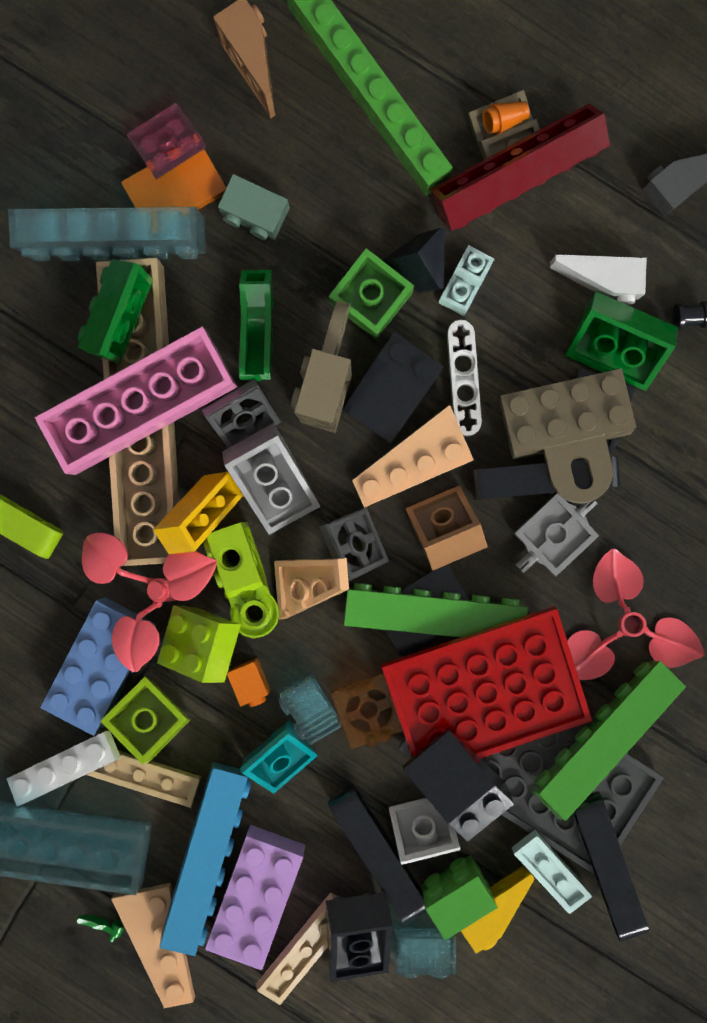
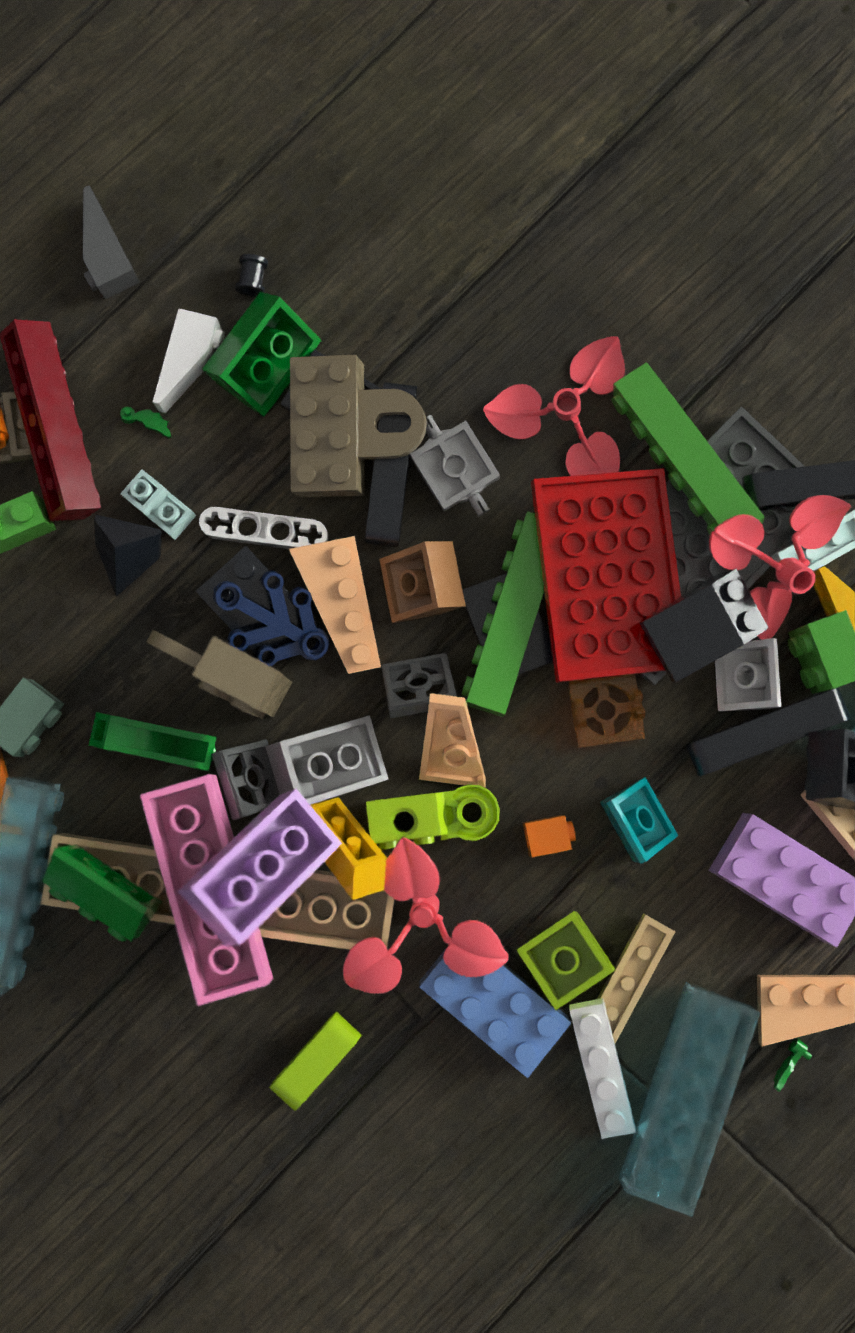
camera: 85 degrees left, 5 degrees down
lime brick [157,605,241,683] -> none
dark azure brick [159,762,251,956] -> none
clear light blue brick [278,672,342,745] -> none
bright green brick [329,248,414,340] -> none
none -> green piece [120,406,171,439]
none -> lavender brick [178,789,342,946]
none -> dark blue plant [213,571,329,667]
none -> coral plant [709,495,851,640]

